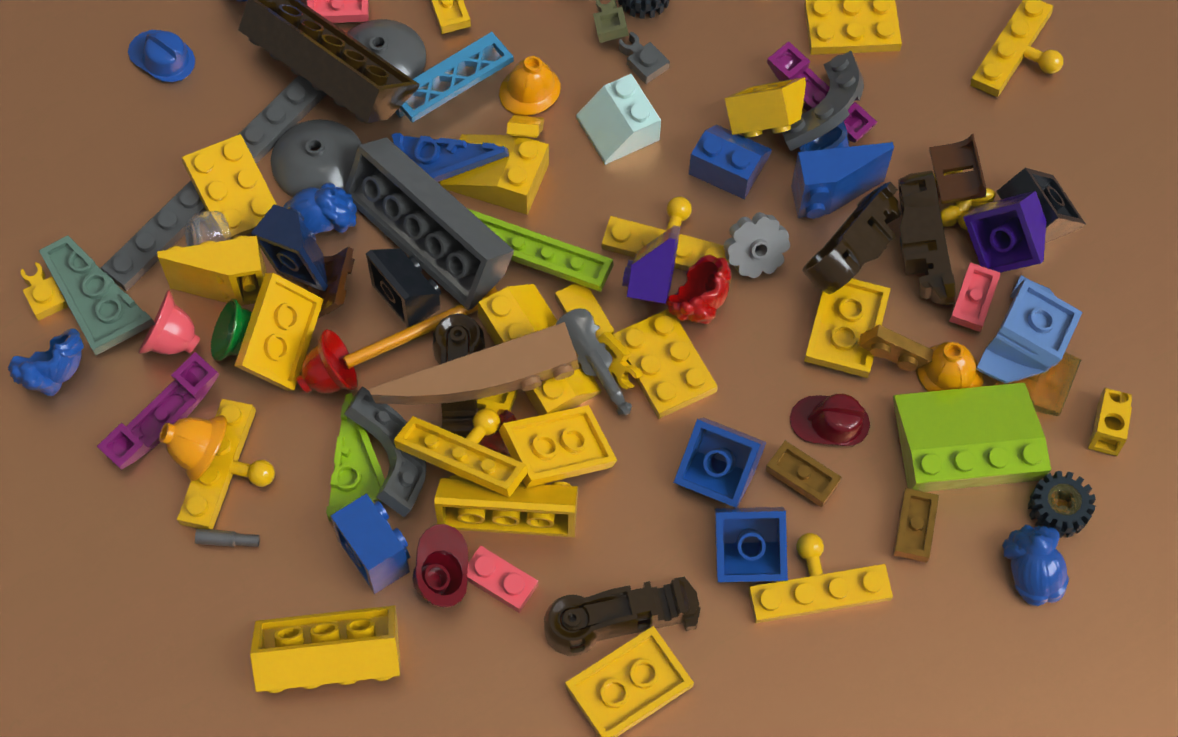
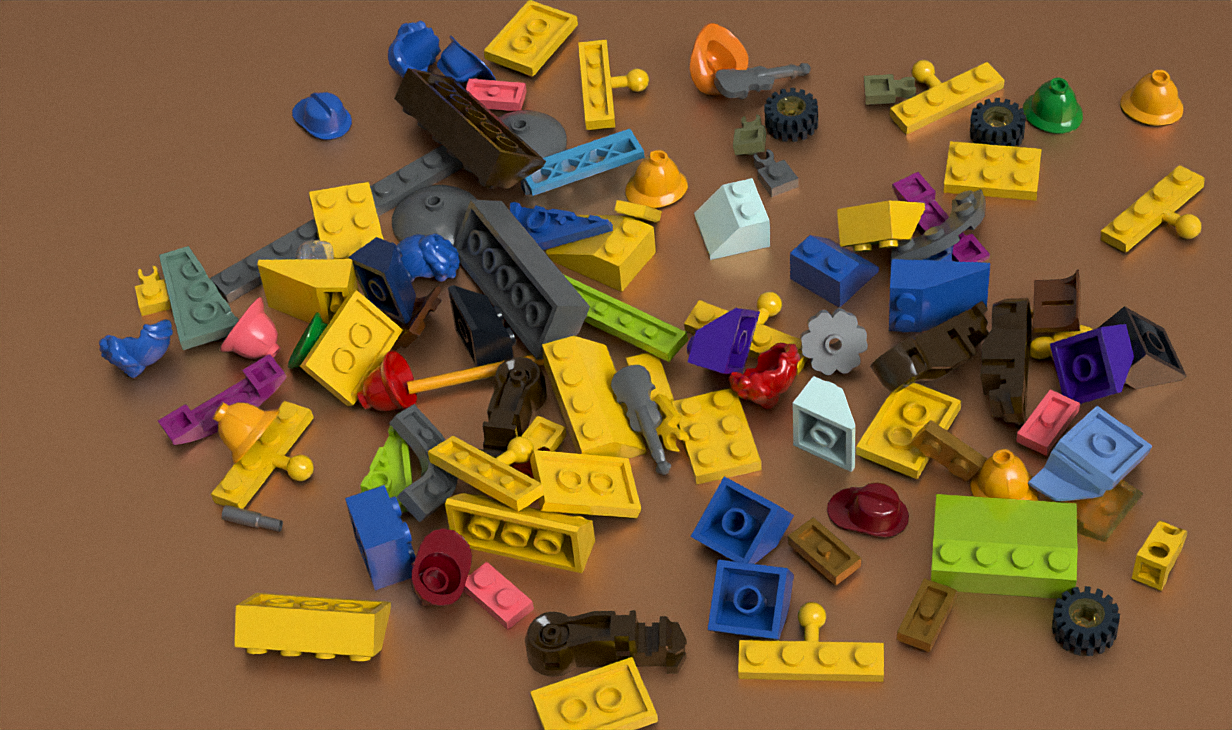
camera: 20 degrees right, 15 degrees down
medium nougat slope [369,322,579,405] -> none
blue hair [1002,525,1069,607] -> none
none -> light aqua slope [793,376,855,472]

